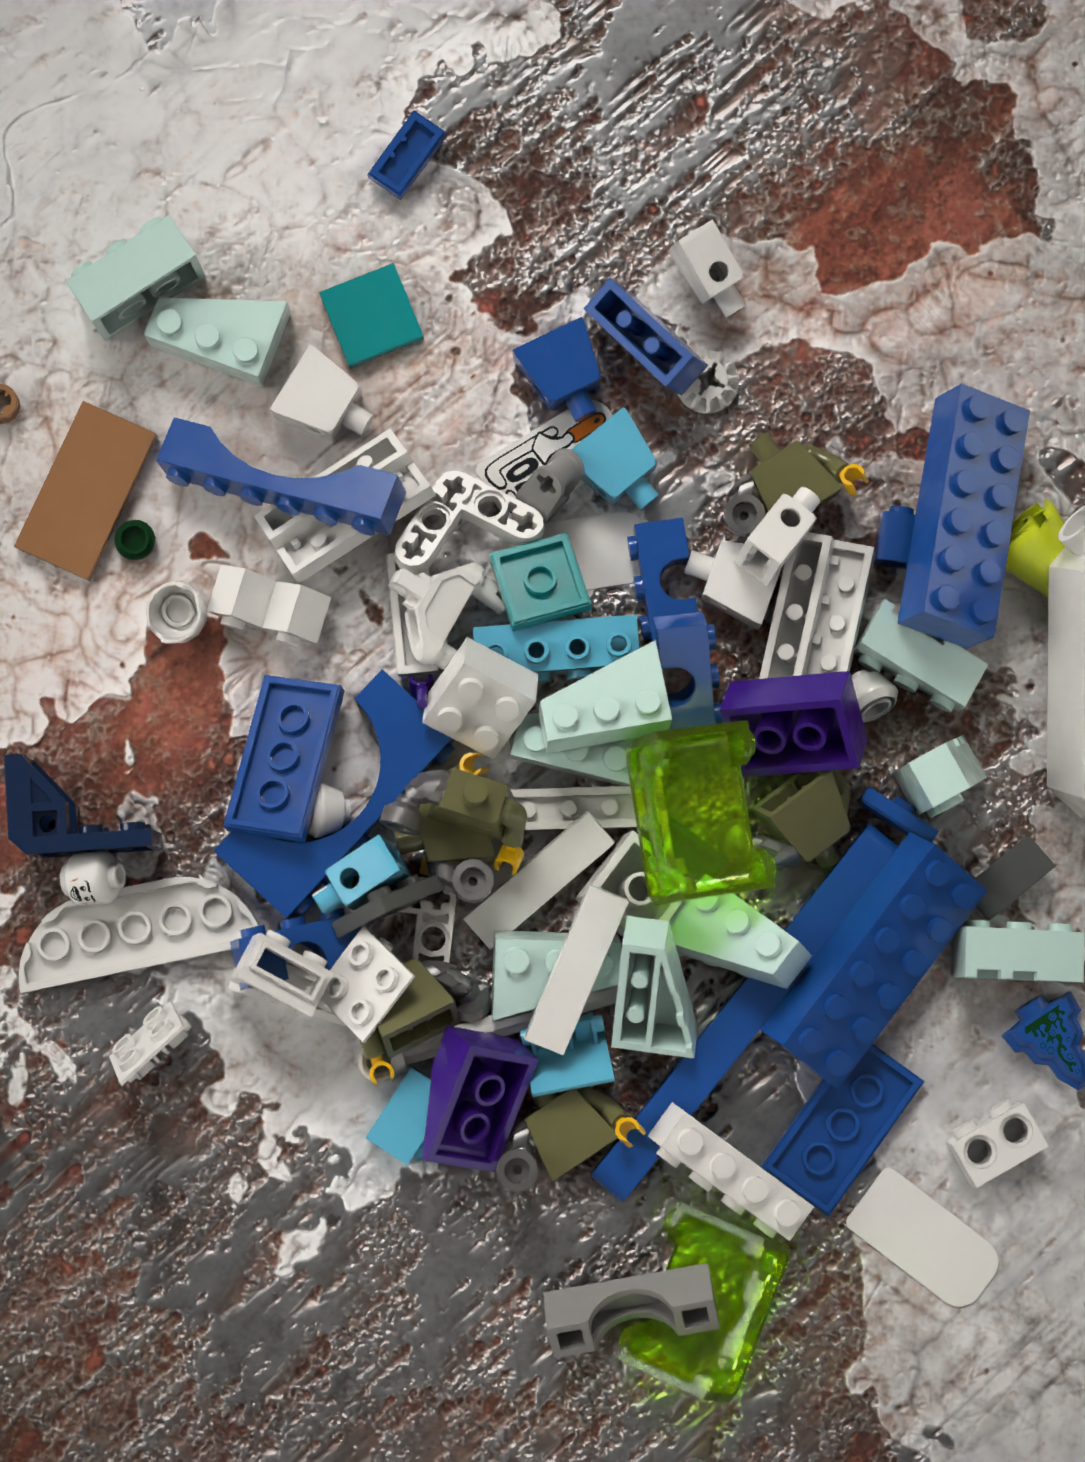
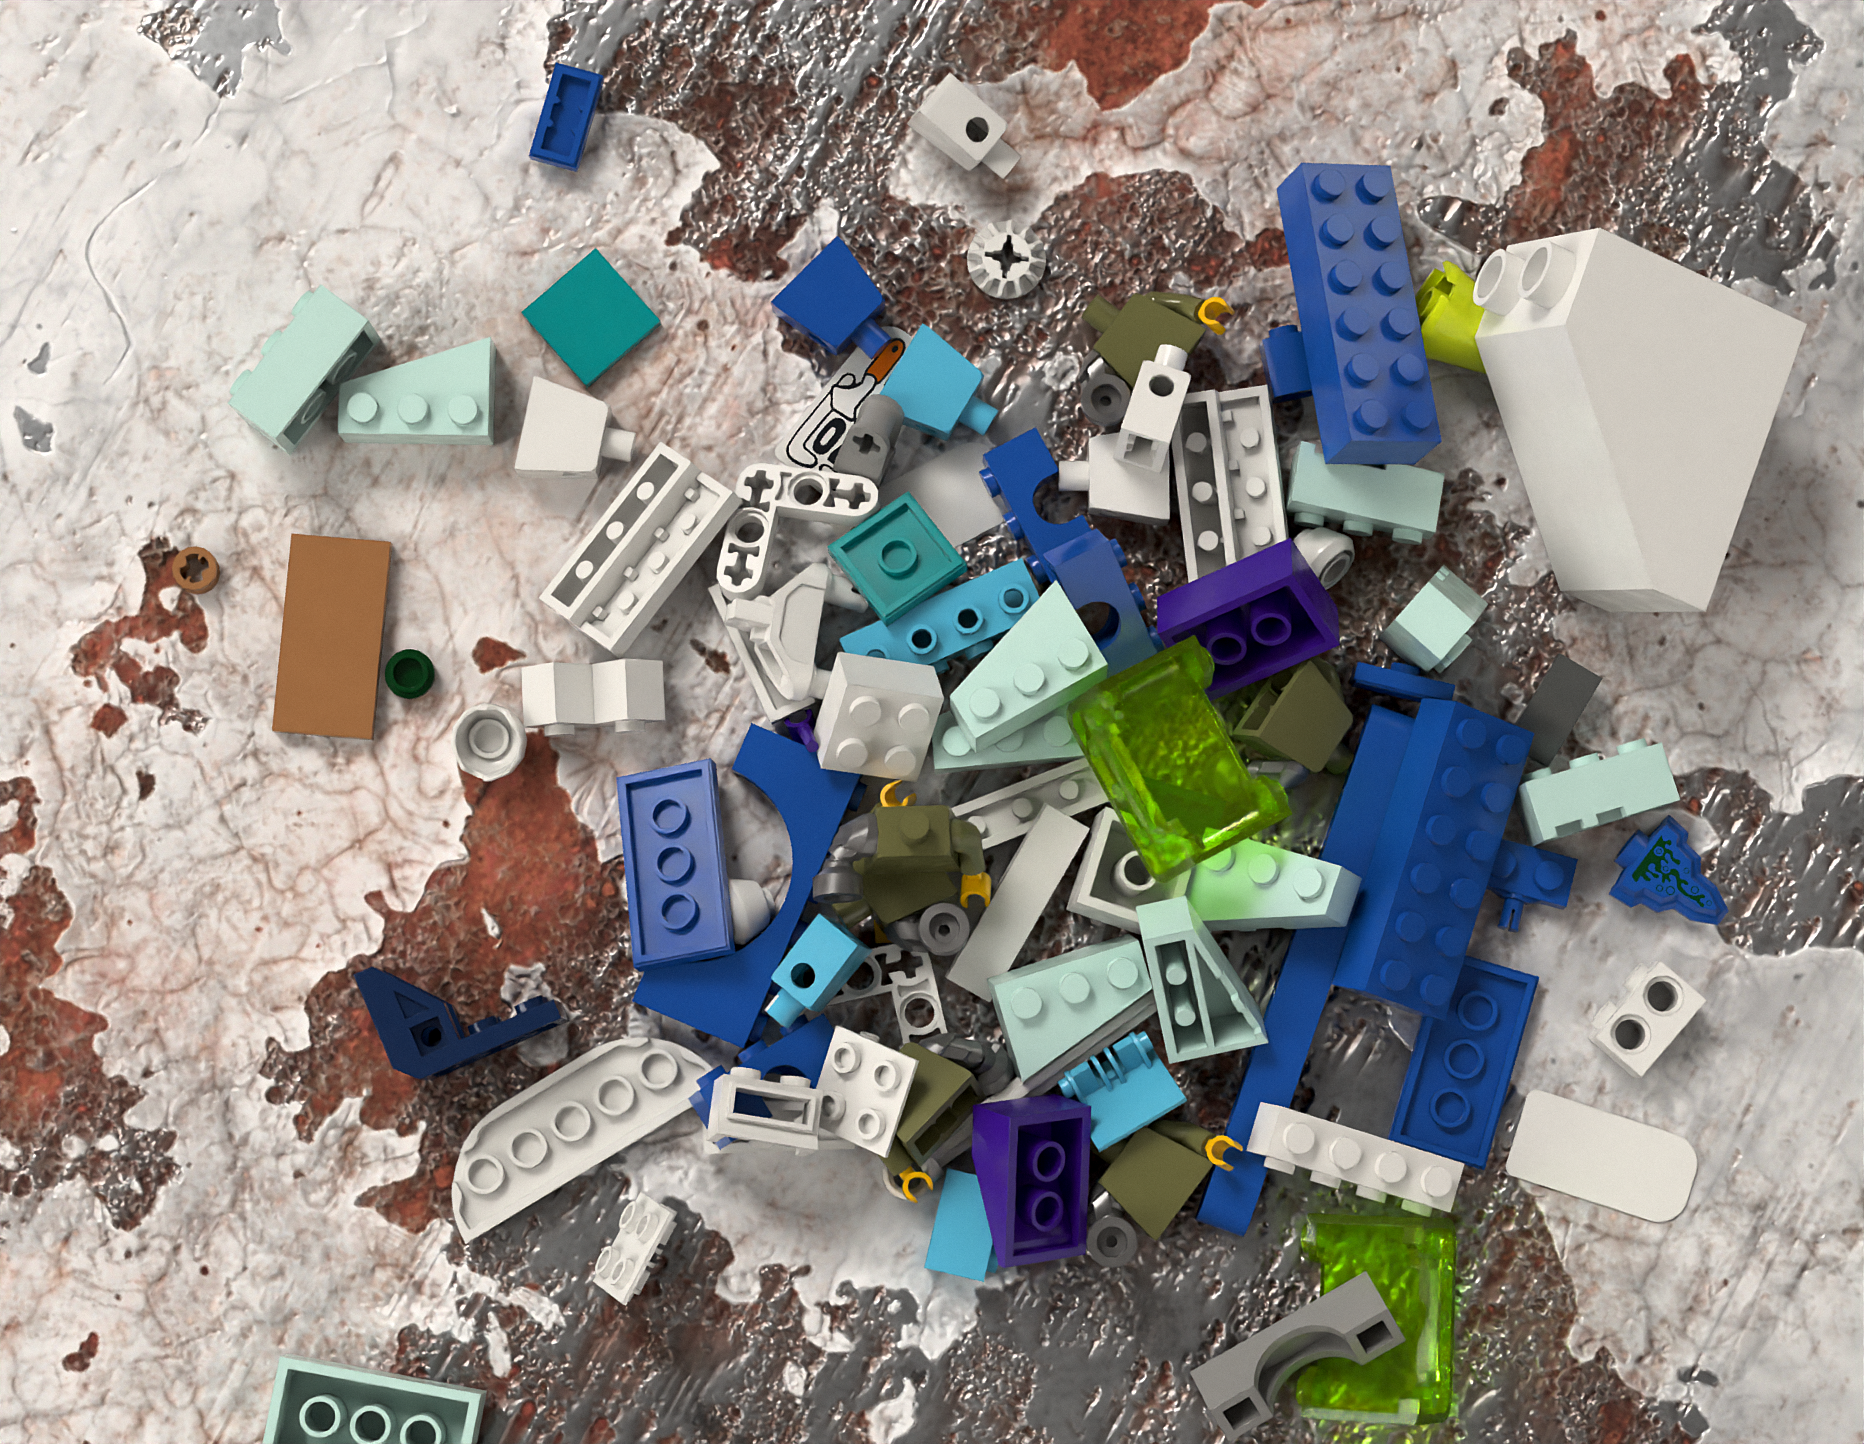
camera: 20 degrees left, 0 degrees up
white head [60,851,126,906] -> none
blue arch [156,417,406,536] -> none
dark grey wing [331,874,443,938] -> none
white tile [524,884,629,1055] -> none
blue brick [583,278,708,396] -> none
none -> blue plate [1486,839,1578,932]

